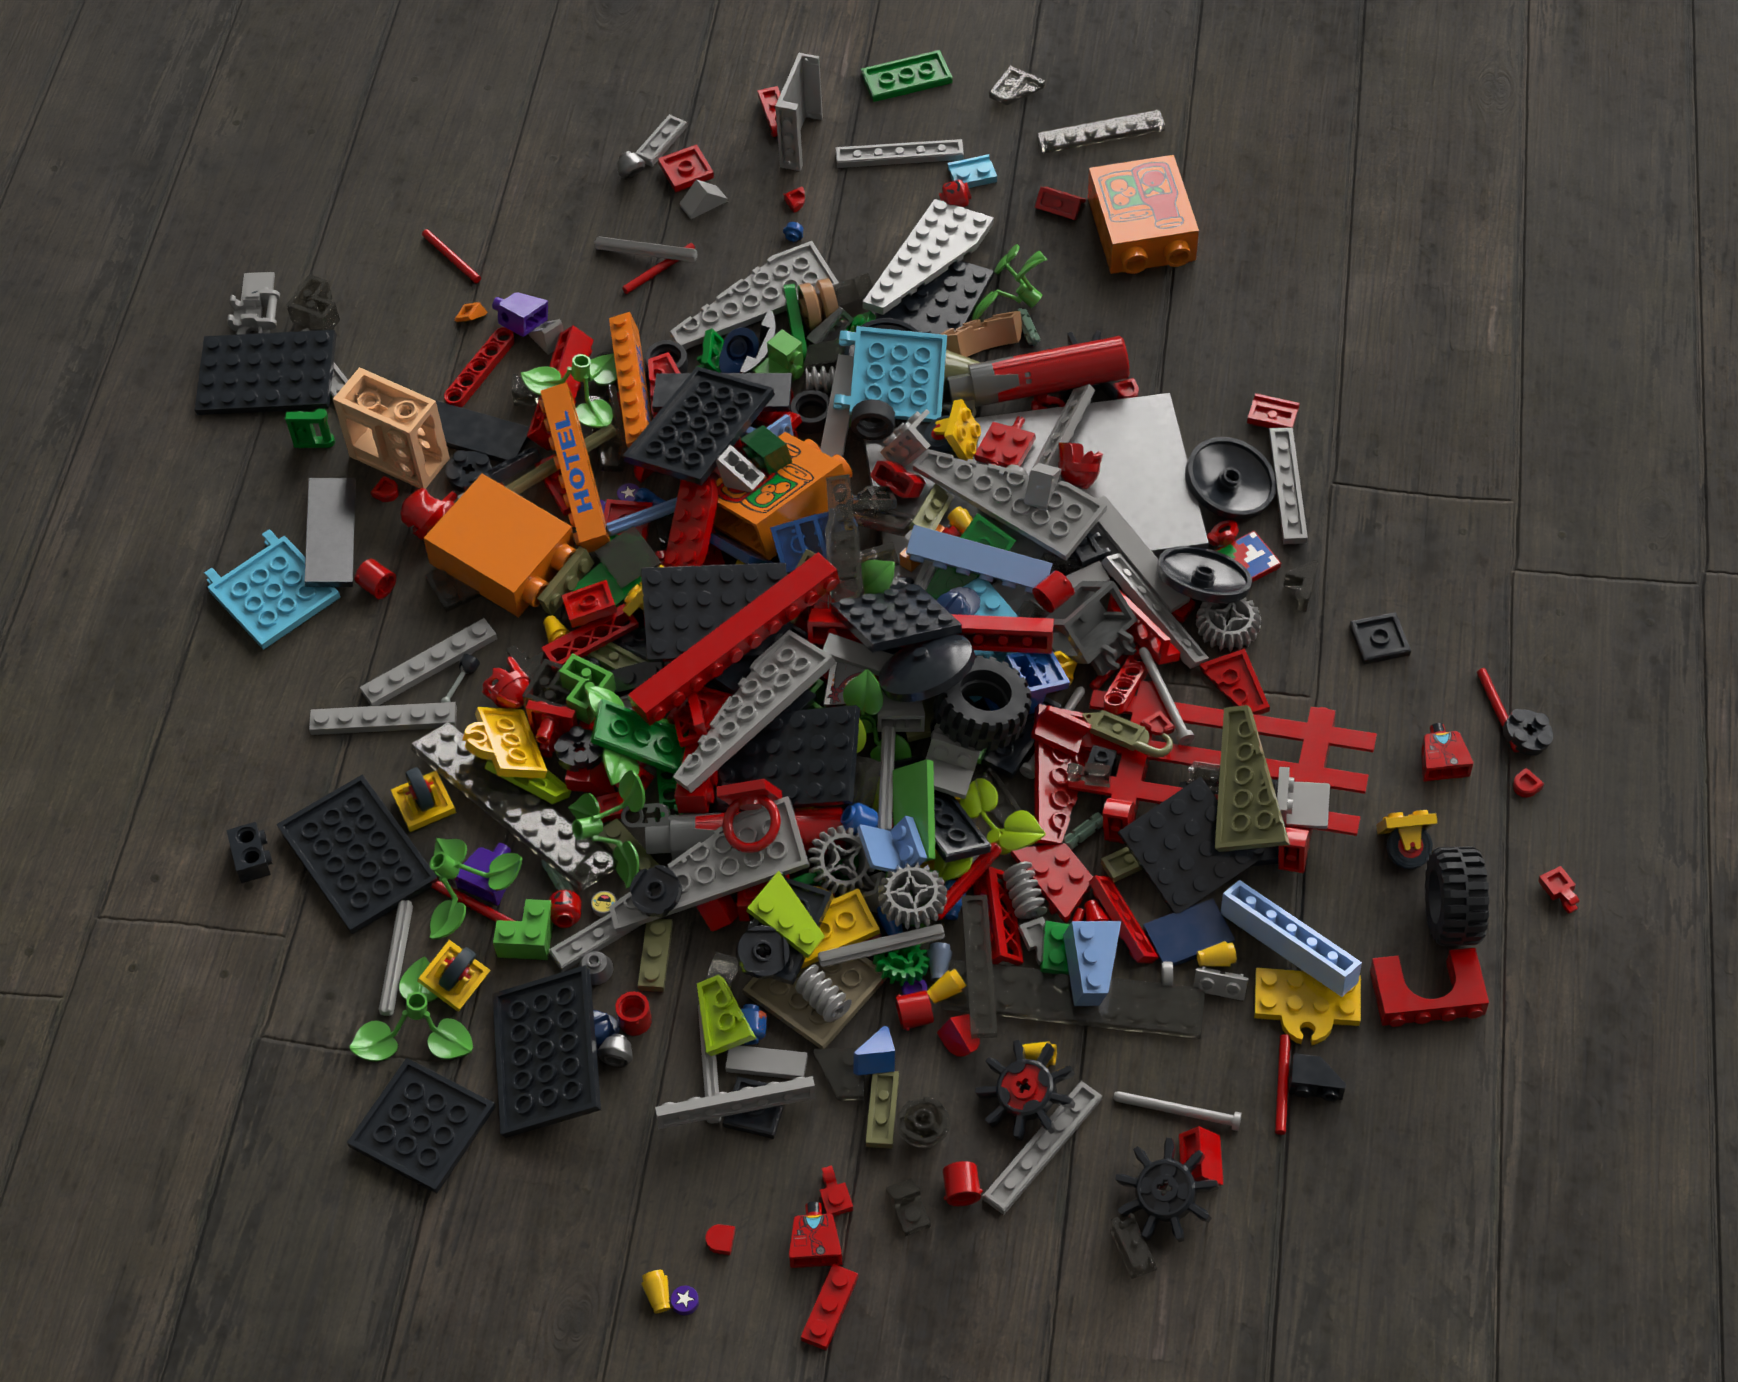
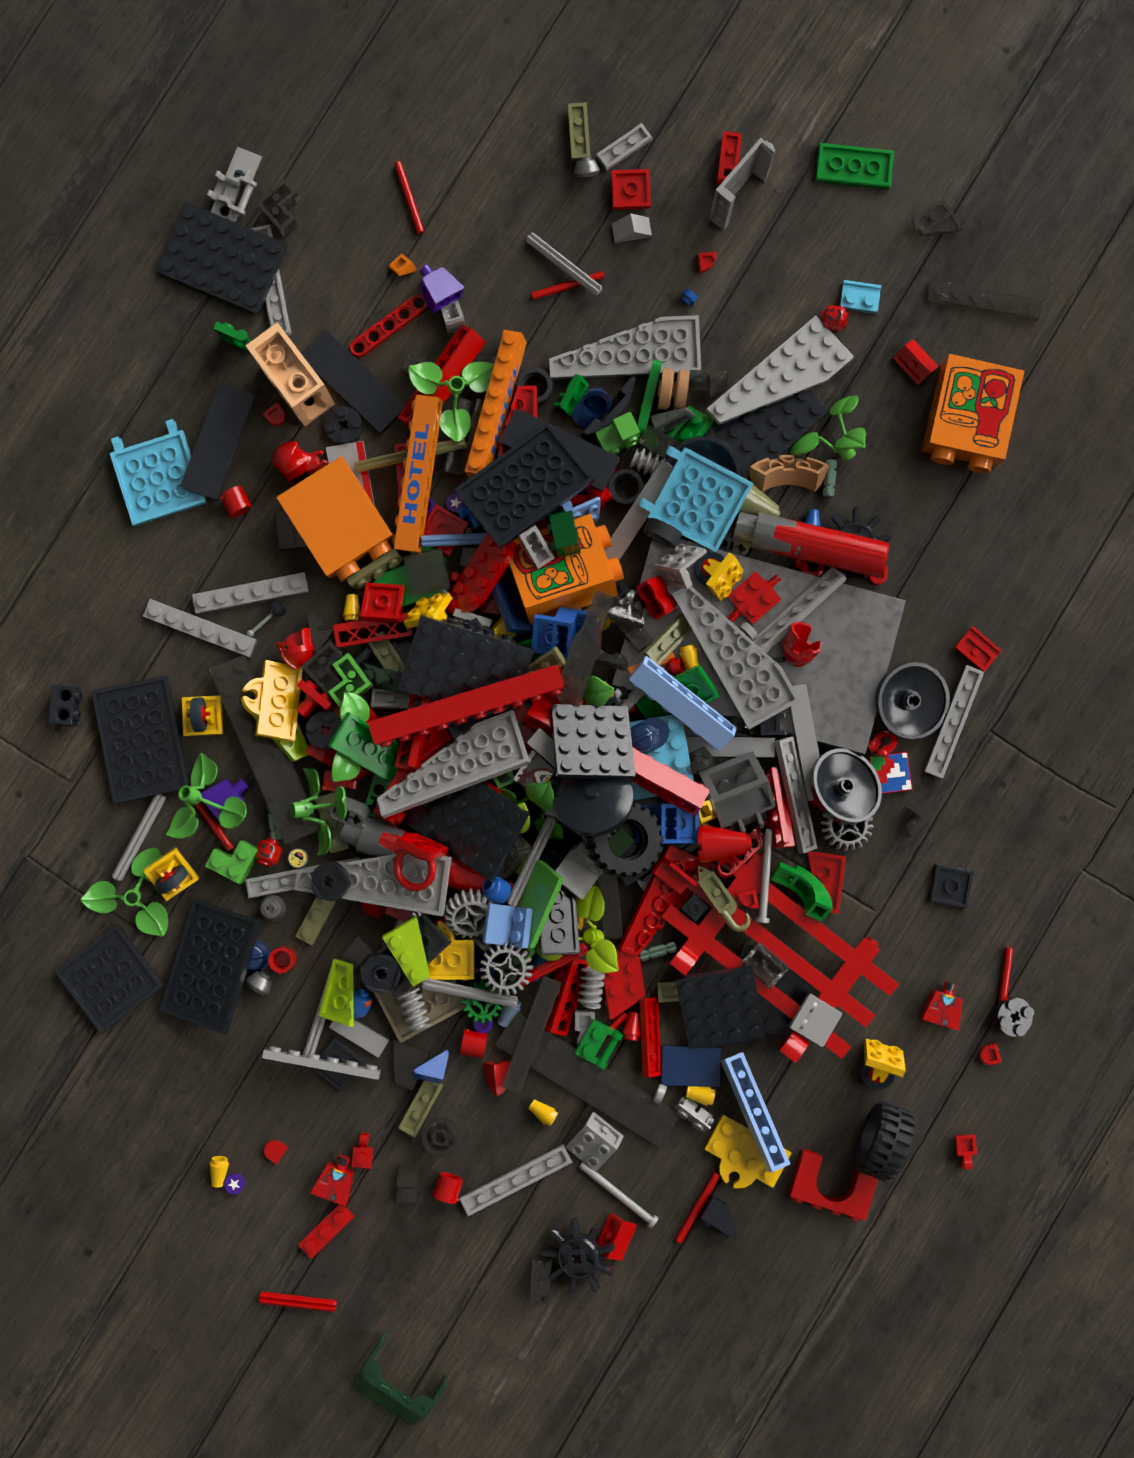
camera: 20 degrees right, 30 degrees up
black beam [463,447,542,492] -> none
light grey tile [836,139,964,168] -> none
yellow cone [927,969,967,1004] -> none
black gear [975,1040,1076,1141] -> none
light grey slope [1024,463,1061,510] -> none
red piece [1032,571,1075,613] -> none
medium blue wedge [1063,921,1121,1006] -> none
clear smoke plate [1067,763,1111,787] -> none
olive wing [1215,705,1290,852] -> none
none -> light grey bracket [566,1112,624,1171]
none -> olive plate [568,102,590,161]
none -> red cone [698,824,752,863]
none -> green arch [770,862,833,922]

